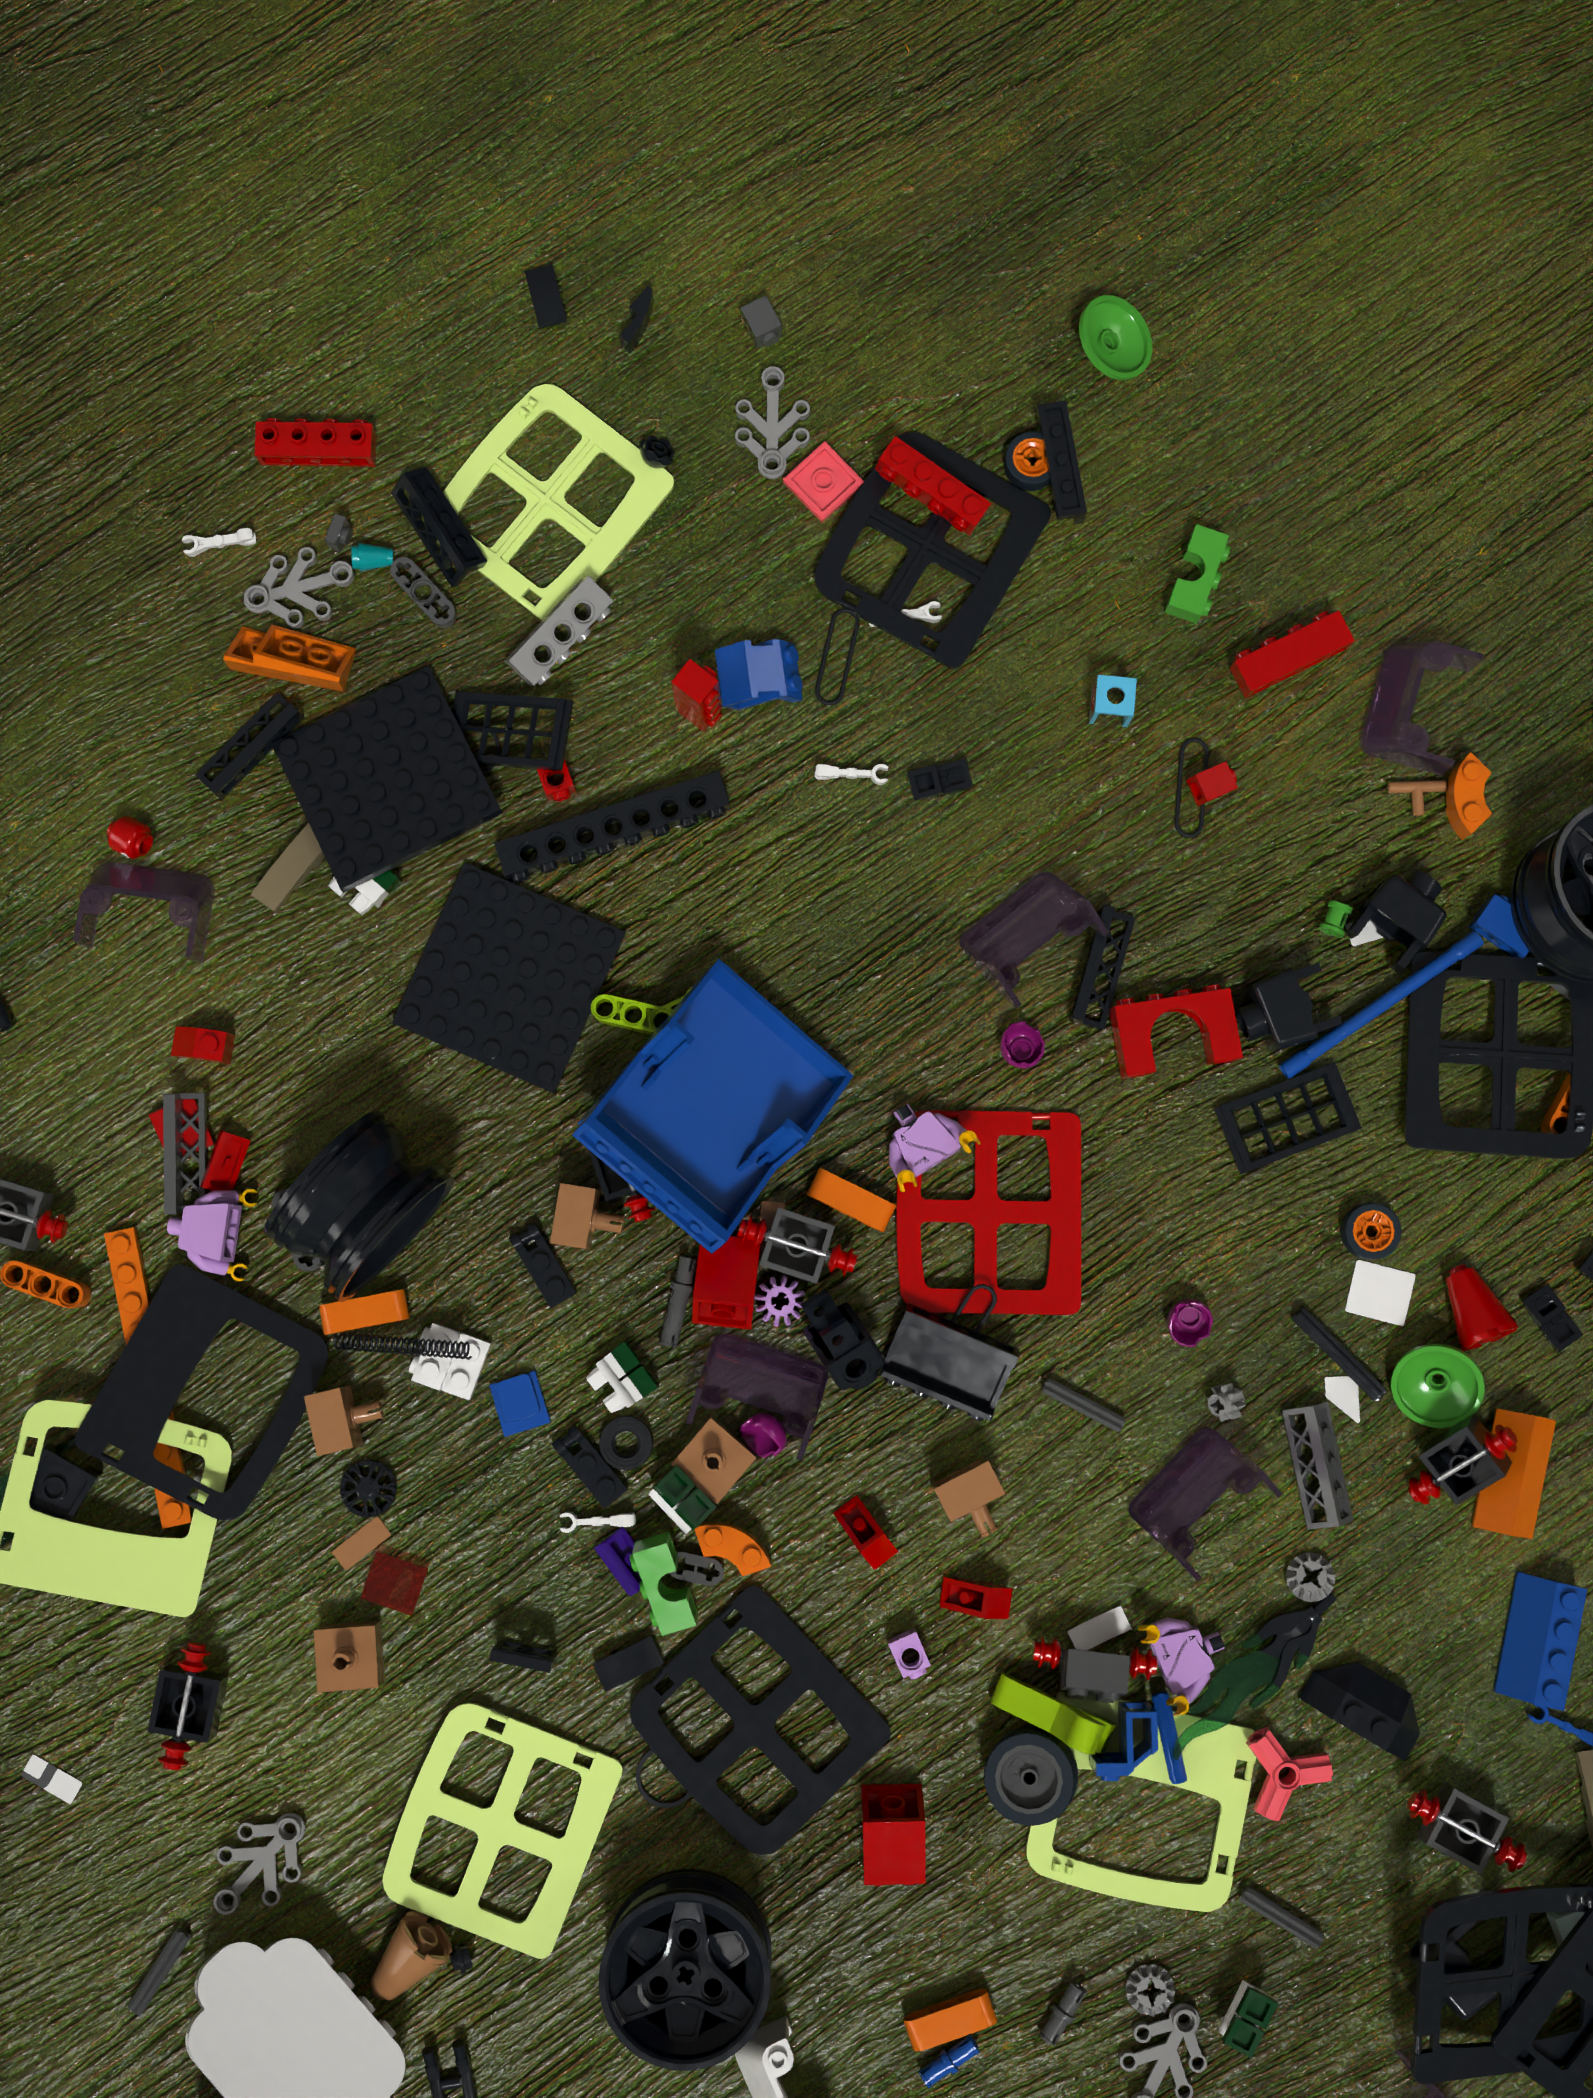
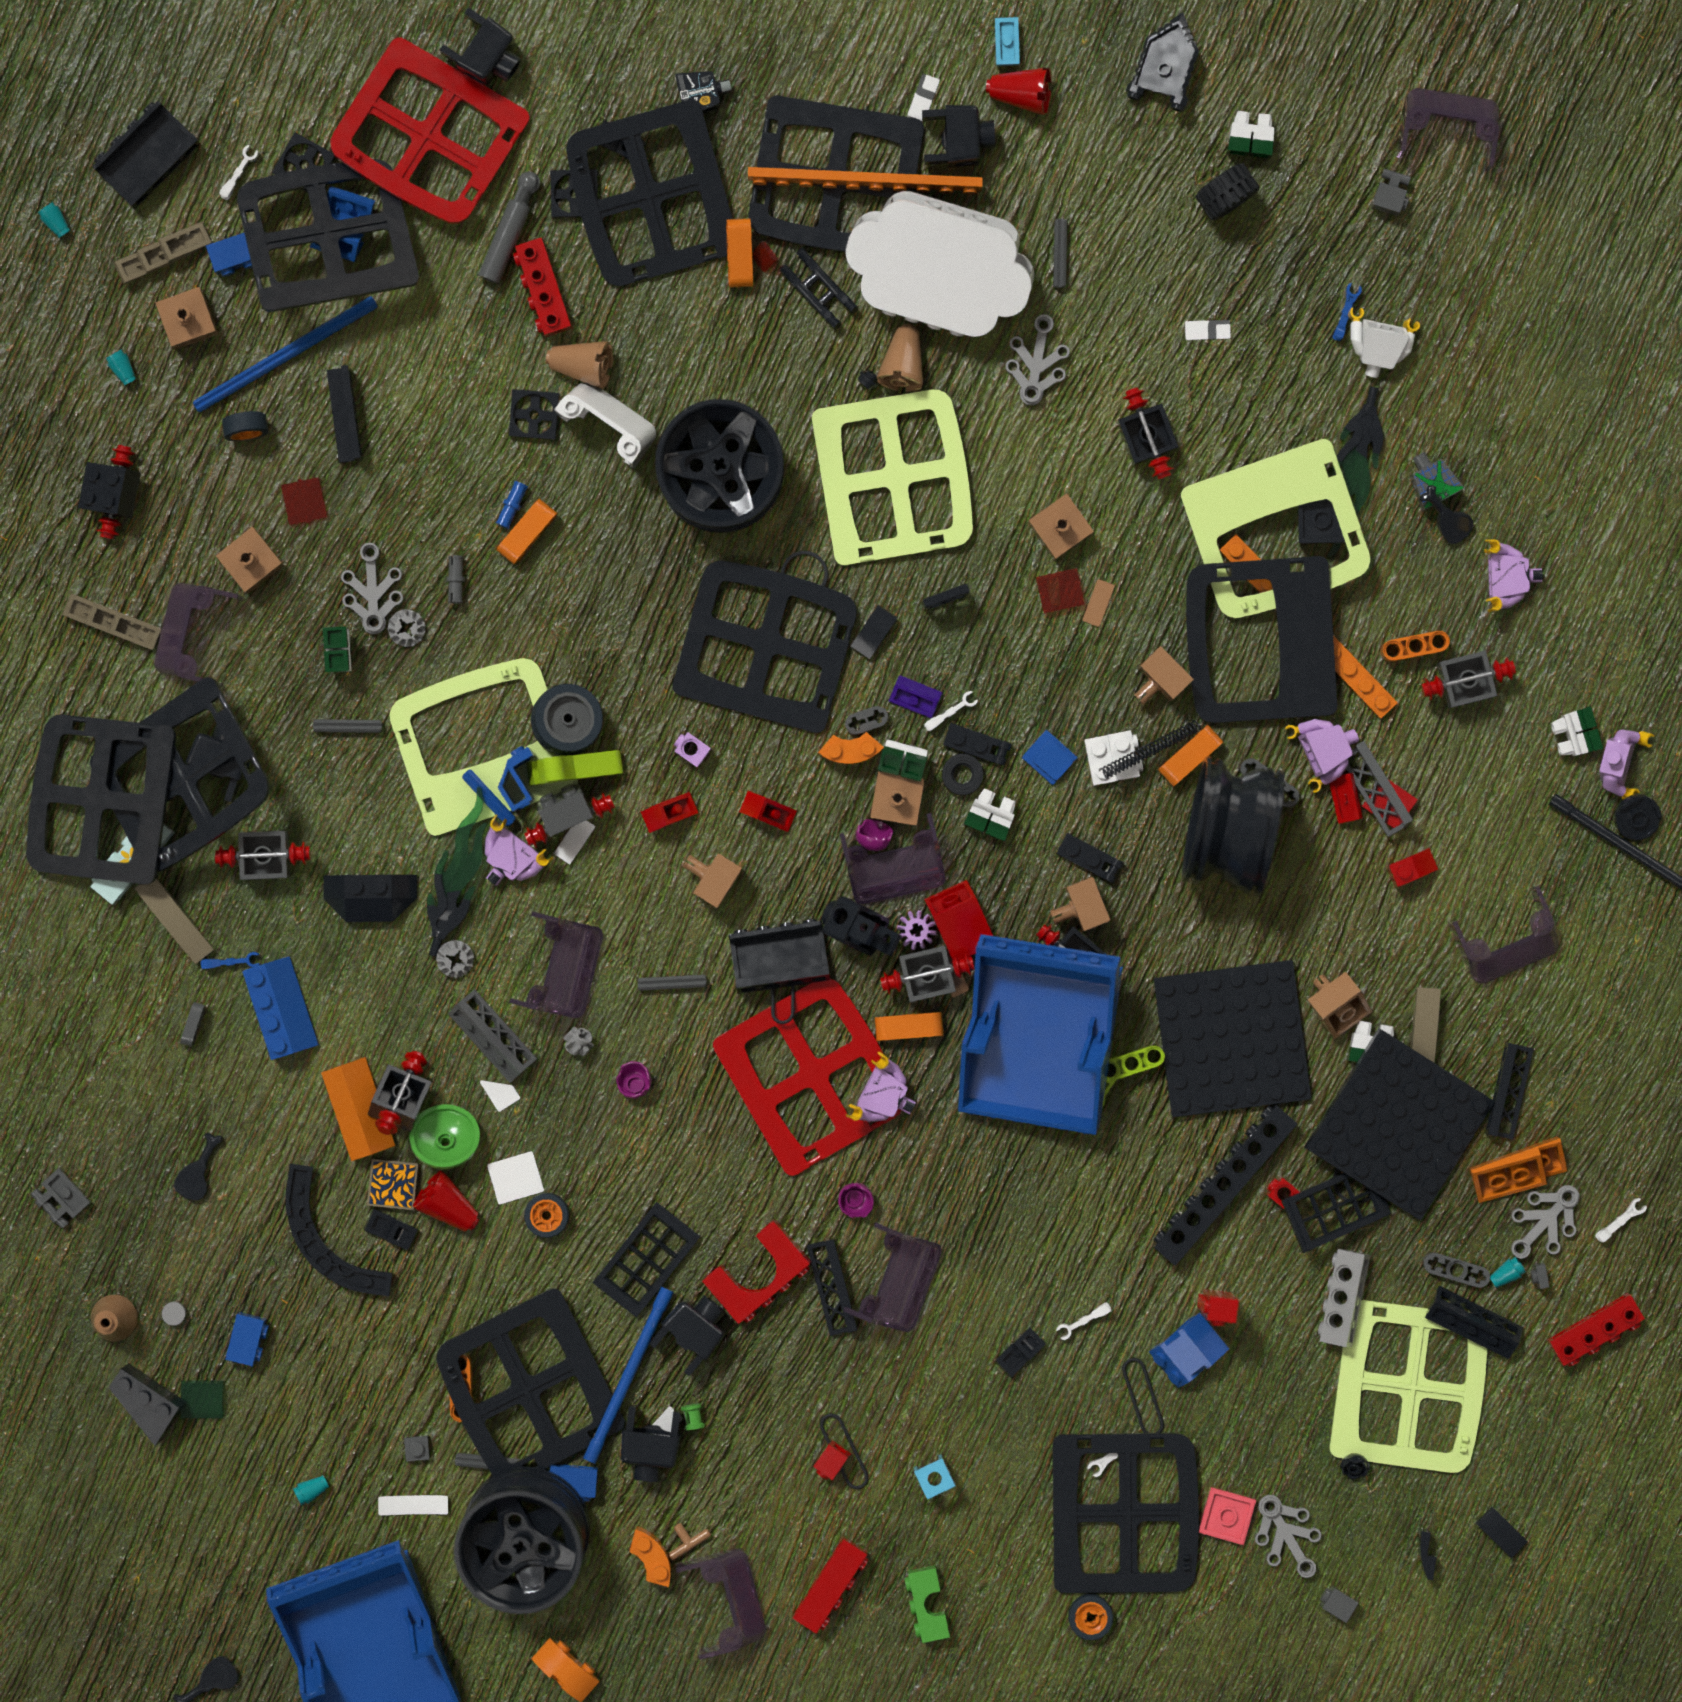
camera: 150 degrees right, 5 degrees up
red head [107,816,153,859] -> none
black wheel [340,1460,397,1517] -> none
bright green arch [630,1532,698,1636] -> none
dark grey pin [658,1256,698,1348] -> none
red slope [861,1783,926,1886] -> none
red brick [875,436,991,536] -> none
black fence [1036,401,1087,524] -> none
coral piece [1246,1727,1333,1822] -> none
black axle [1292,1307,1387,1402] -> none
none -> tile [367,1158,419,1210]
none -> medium nougat brick [1308,972,1372,1039]

